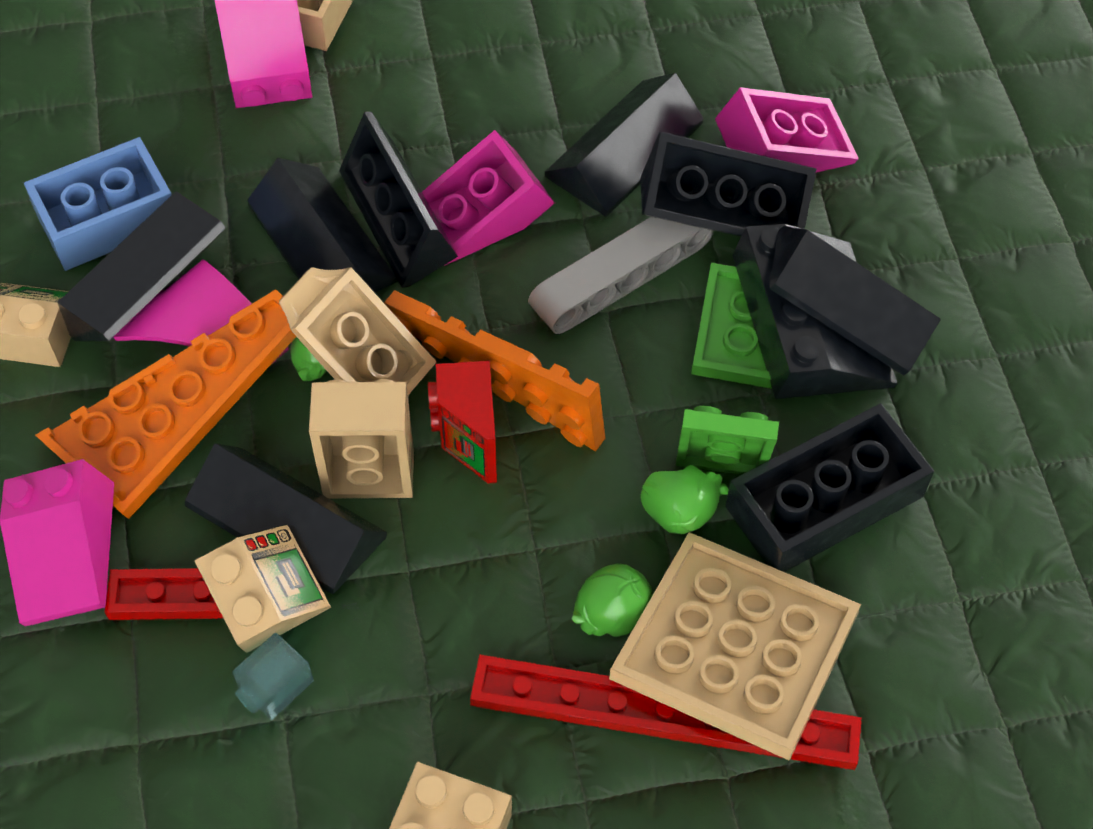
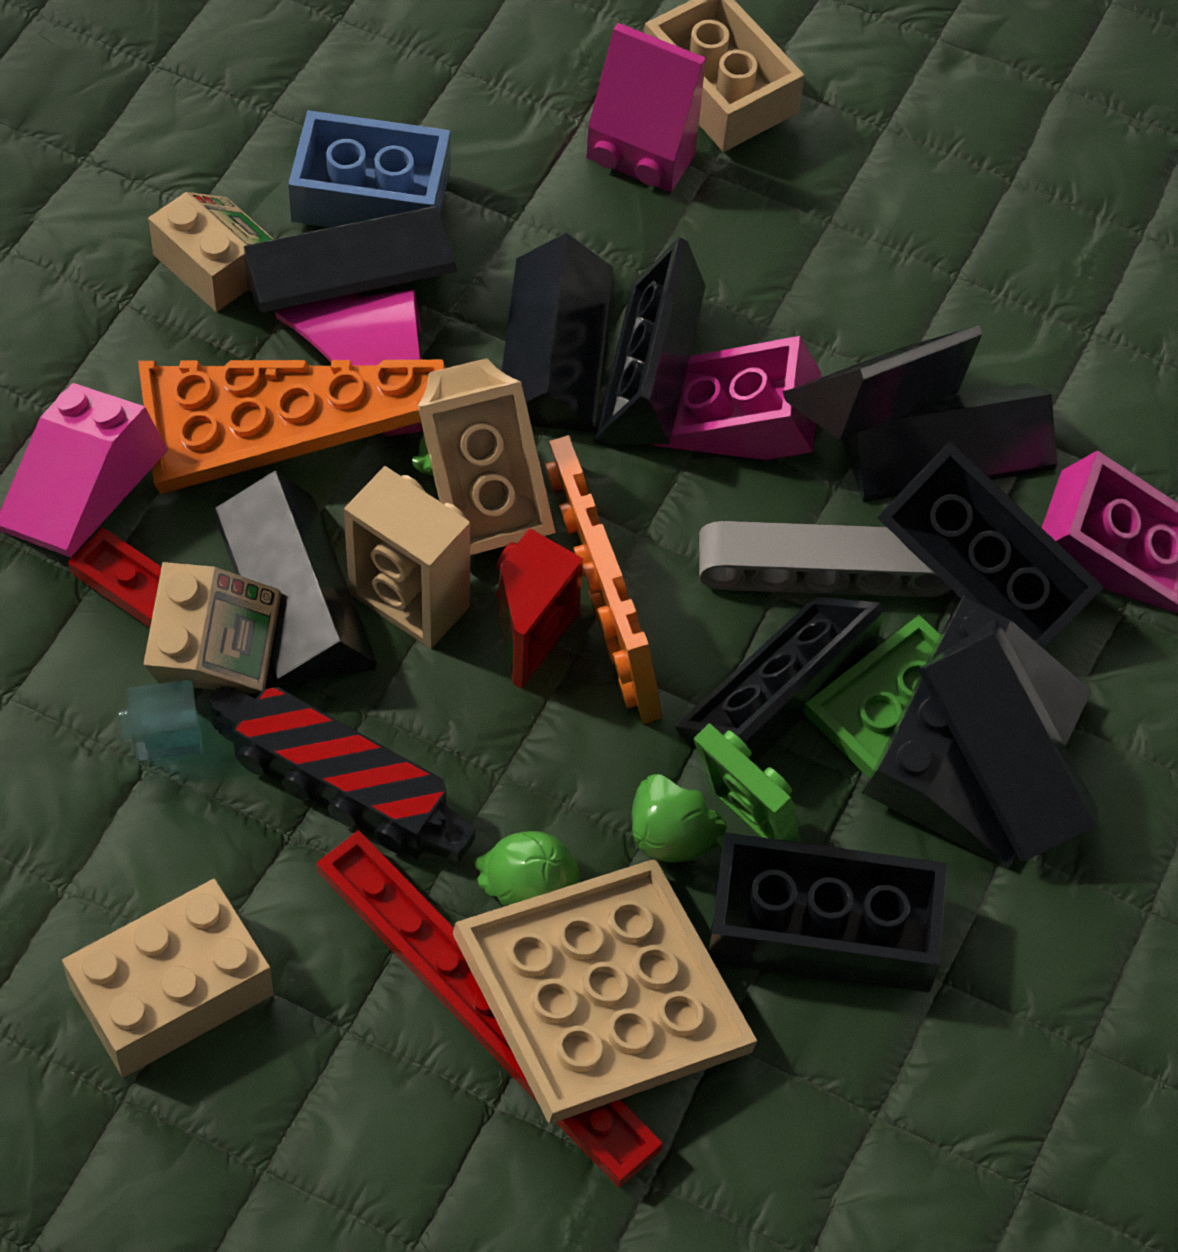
camera: 35 degrees right, 0 degrees up
none -> black hinge [209,685,475,863]
none -> black slope [675,597,885,763]
none -> black slope [782,325,982,440]

